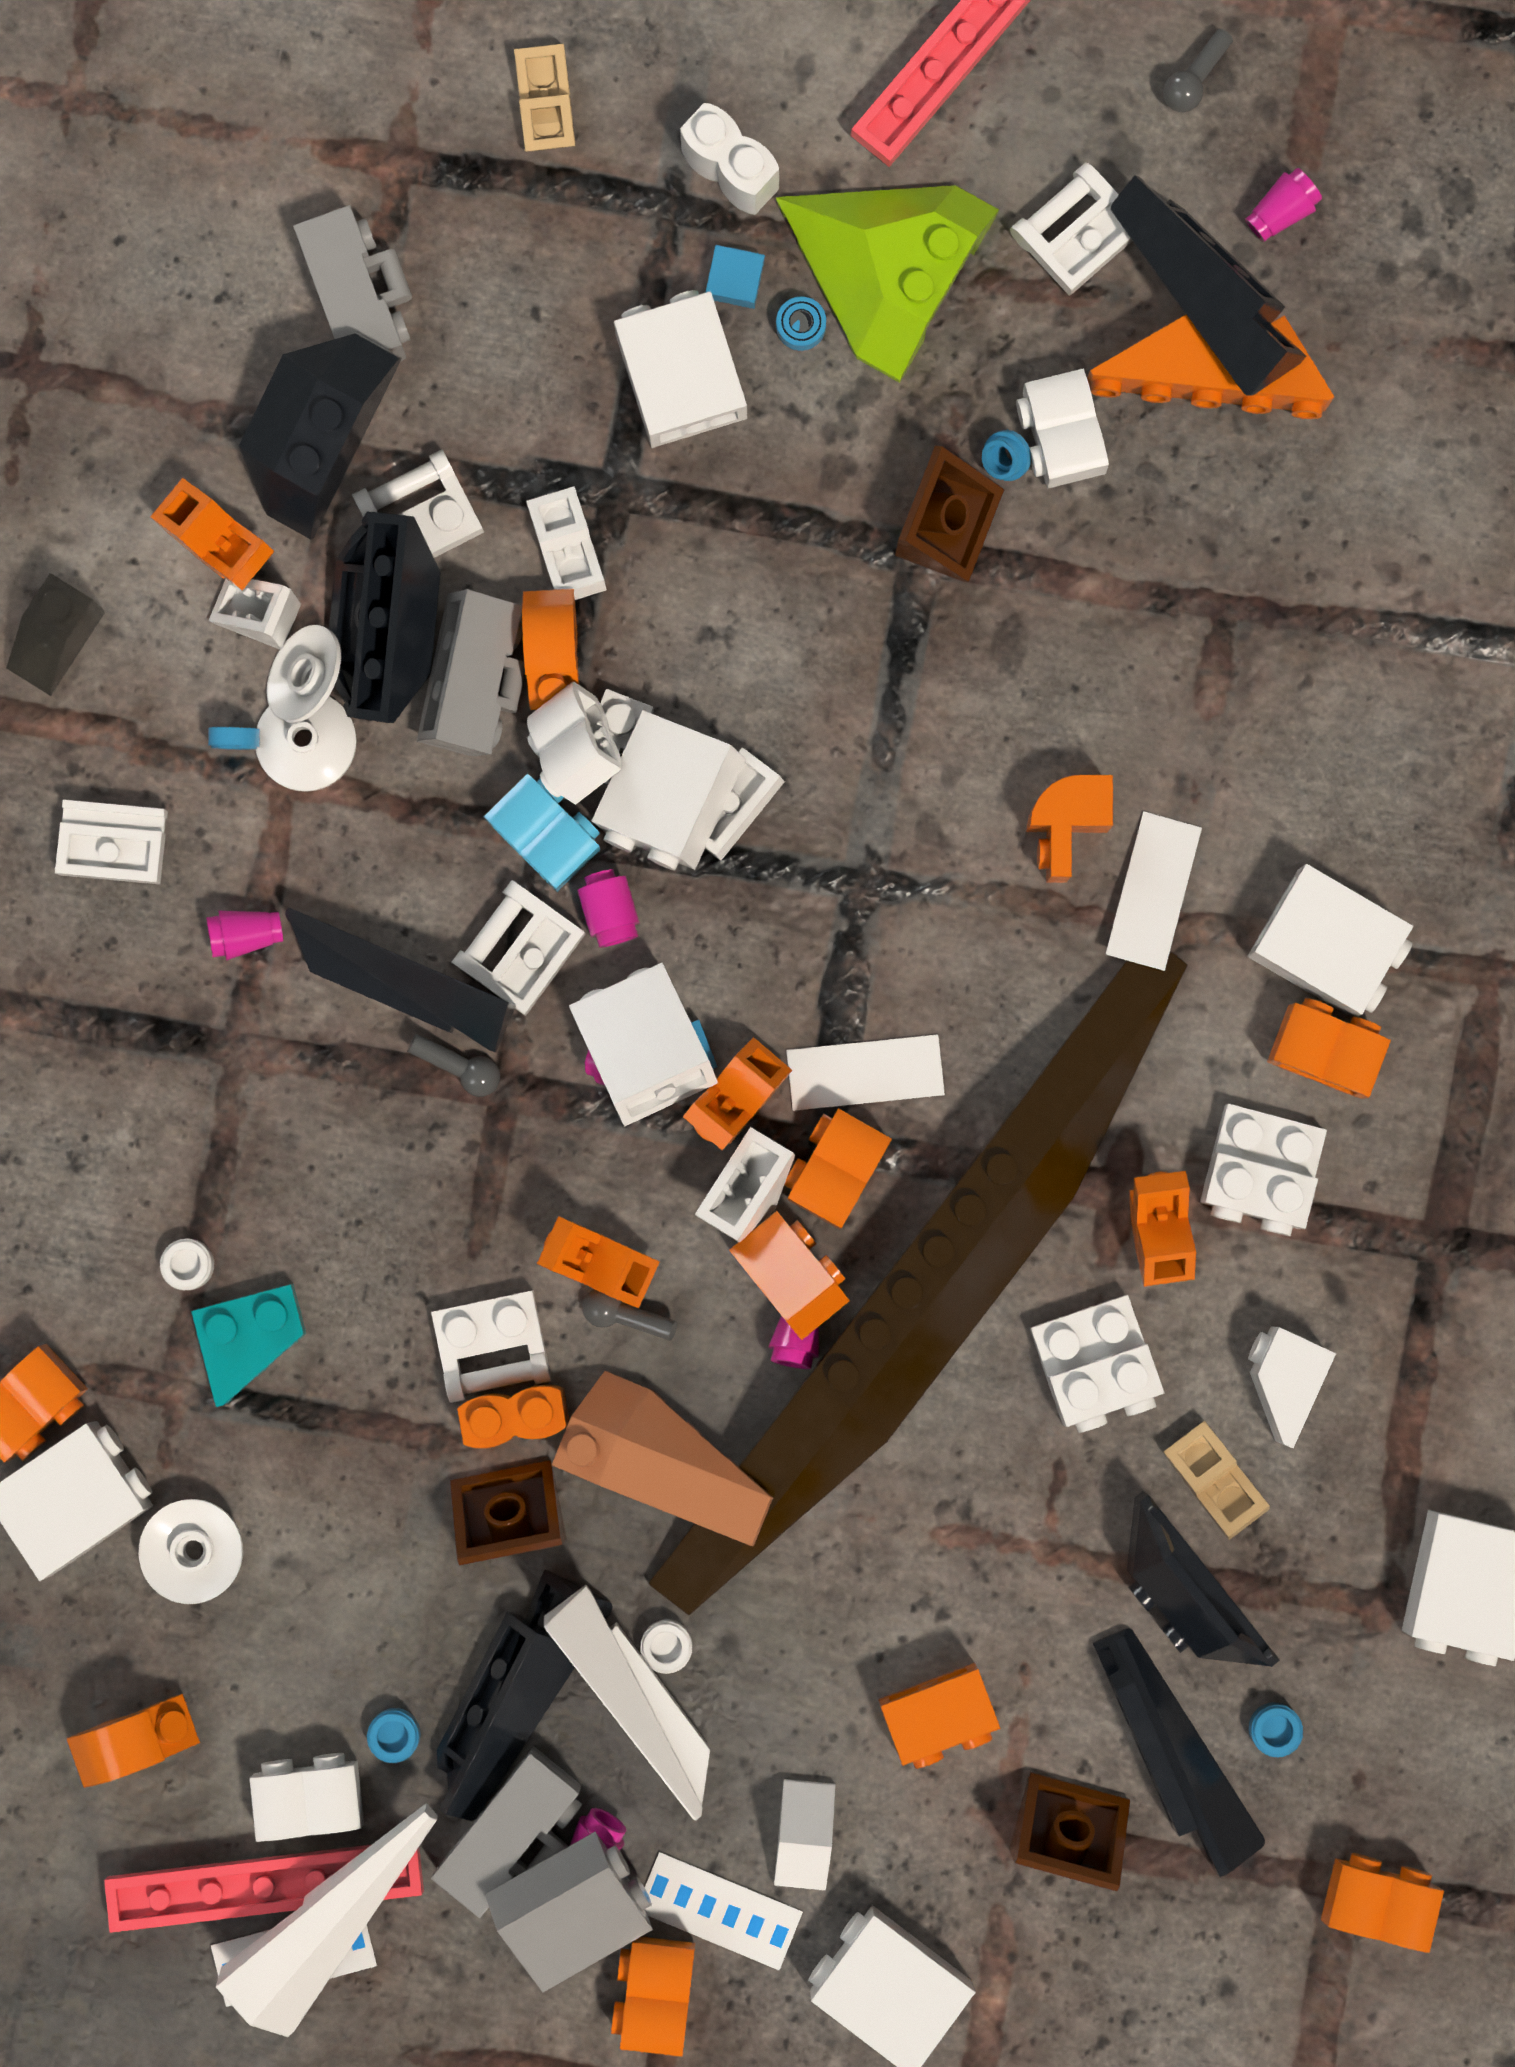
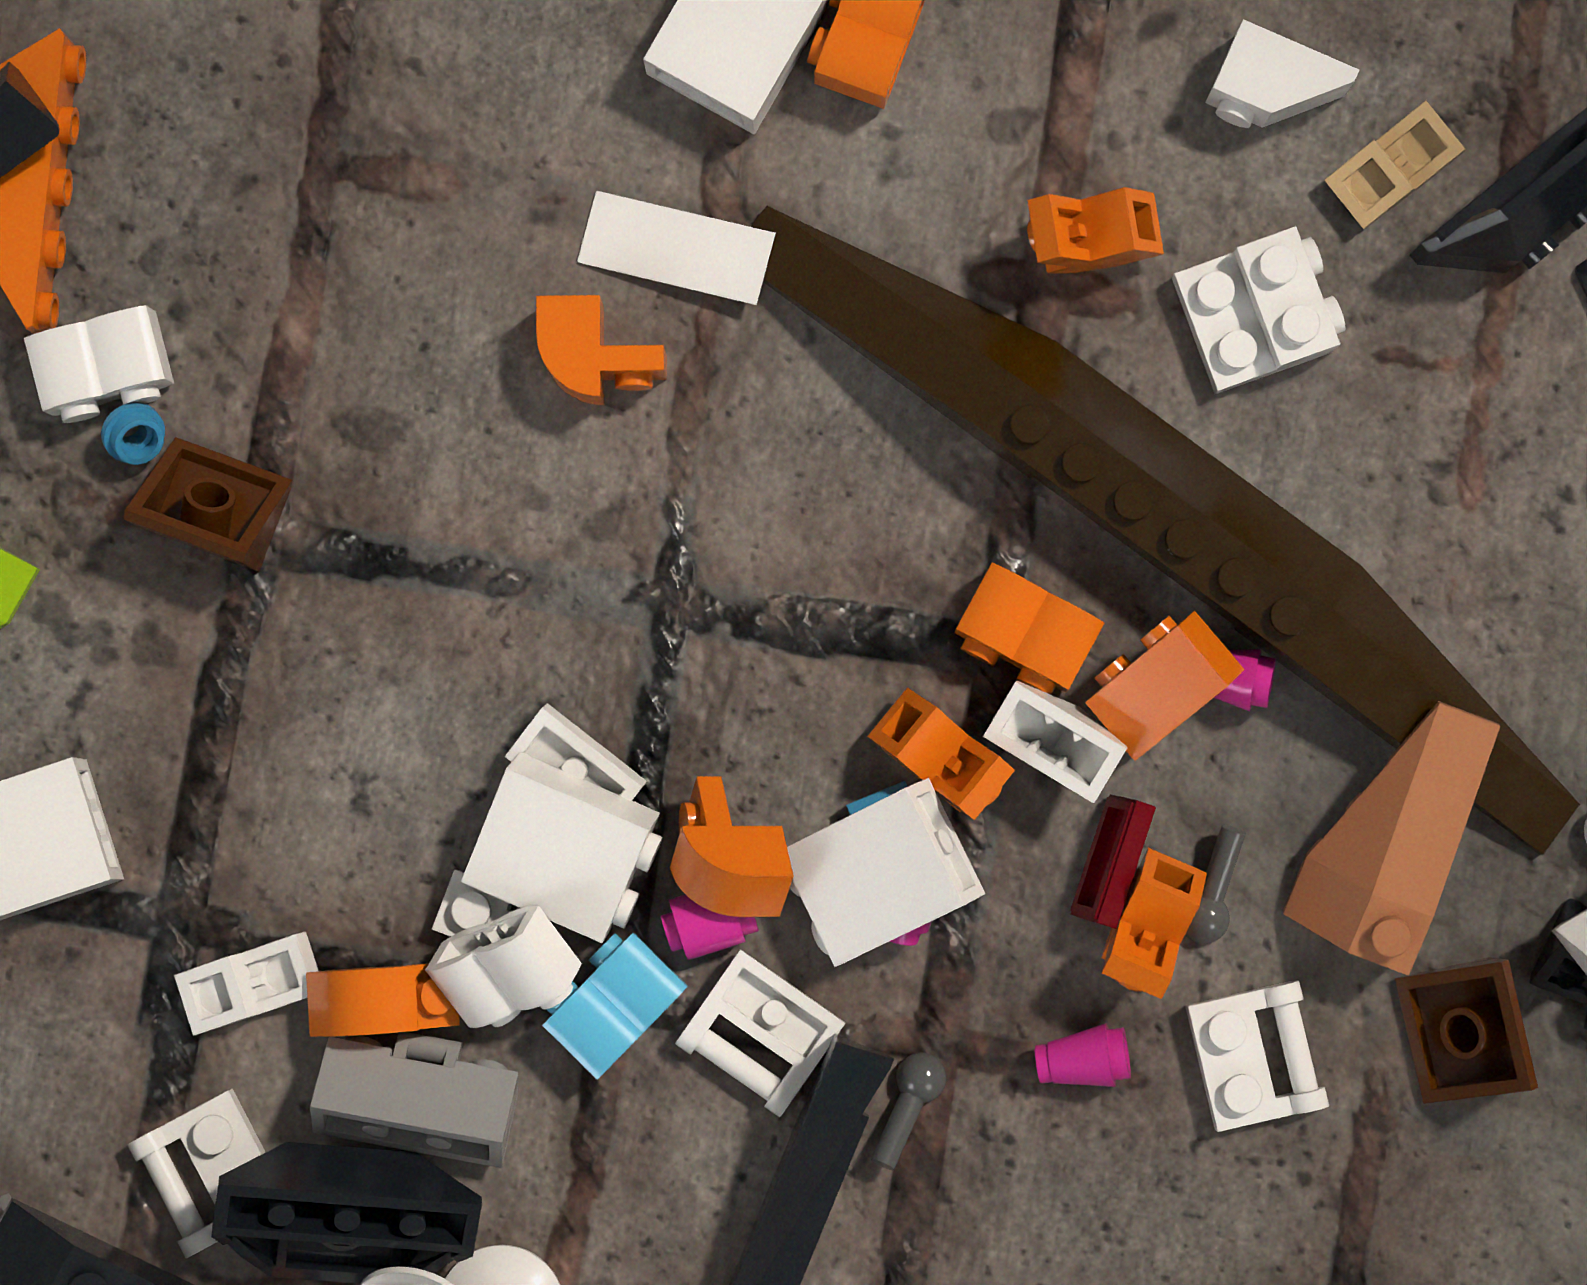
camera: 85 degrees left, 0 degrees up
orange brick [457,1384,569,1448] -> none
white sticker [786,1035,945,1111] -> none
white plate [1200,1104,1327,1236] -> none
none -> orange brick [670,776,794,917]
none -> dark pink cone [1035,1023,1131,1087]
none -> dark red tile [1070,794,1156,929]

